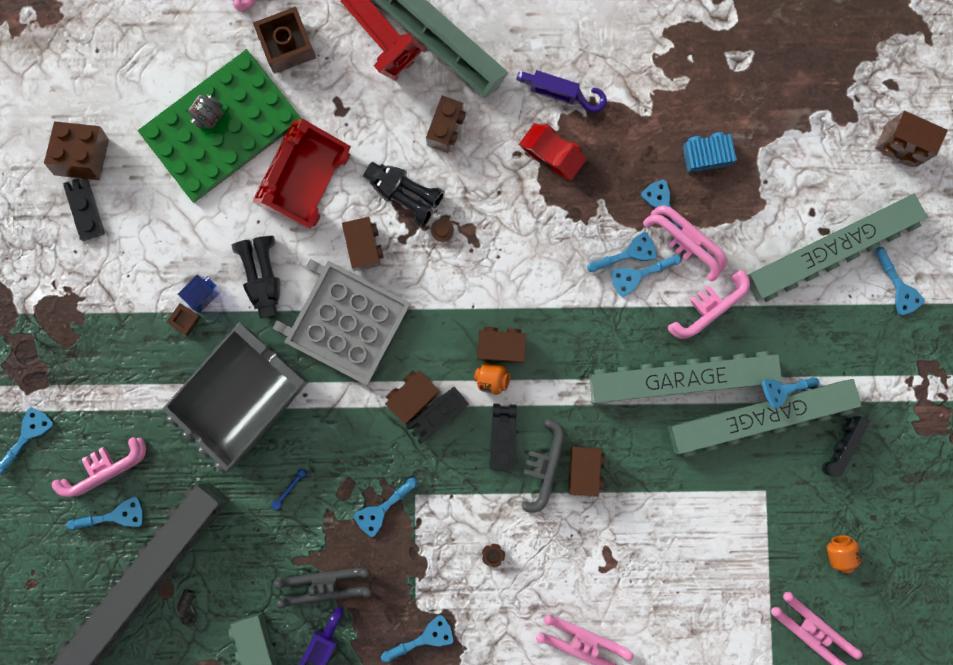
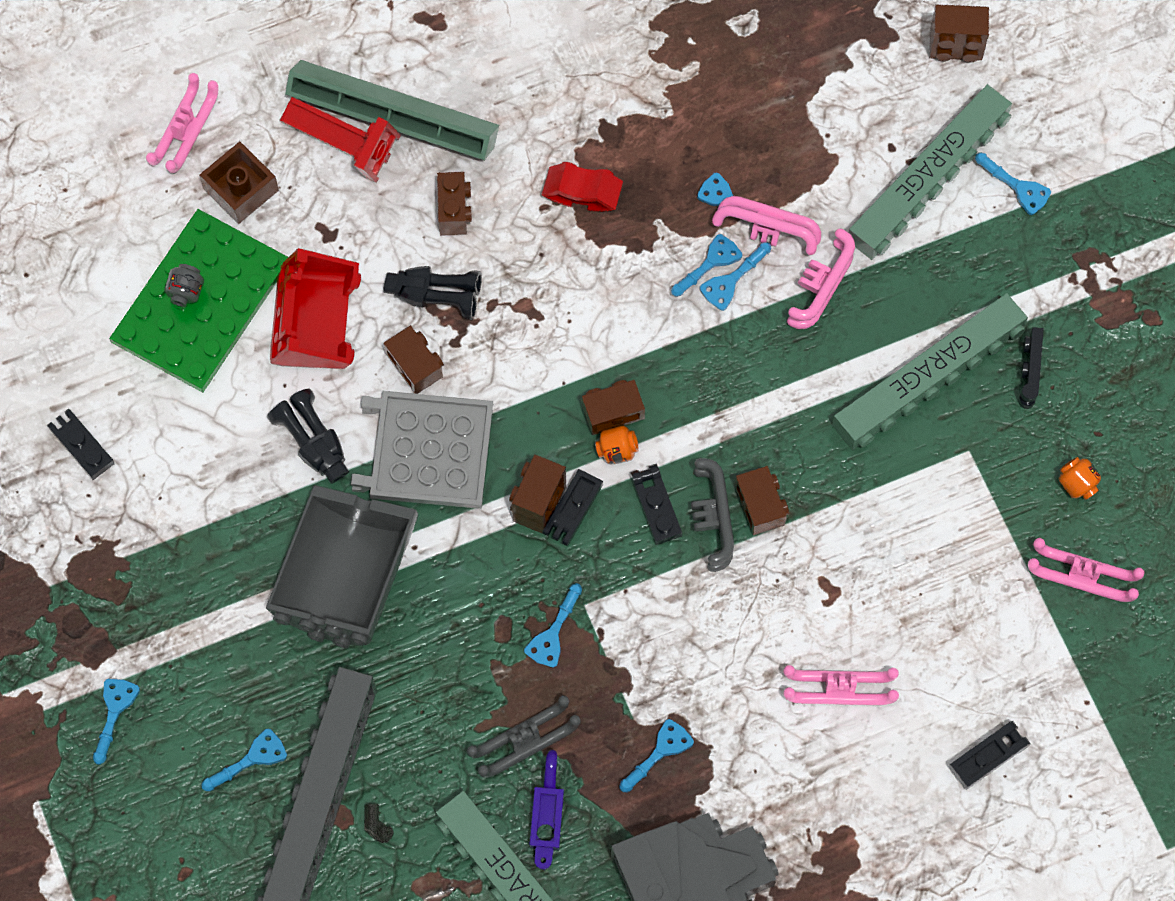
camera: 20 degrees left, 15 degrees down
reddish brown brick [44,121,109,180] -> none
bright pink piece [51,437,146,497] -> none
reddish brown plate [167,303,201,336] -> none
clear blue brick [178,274,220,313] -> none
blue hinge [271,469,306,510] -> none
reddish brown plate [431,219,454,242] -> none
reddish brown plate [482,544,505,567] -> none
dark purple piece [516,70,607,113] -> none
sand green brick [589,351,782,403] -> none
dark azure brick [683,132,737,173] -> none
dark azure piece [762,377,820,409] -> none

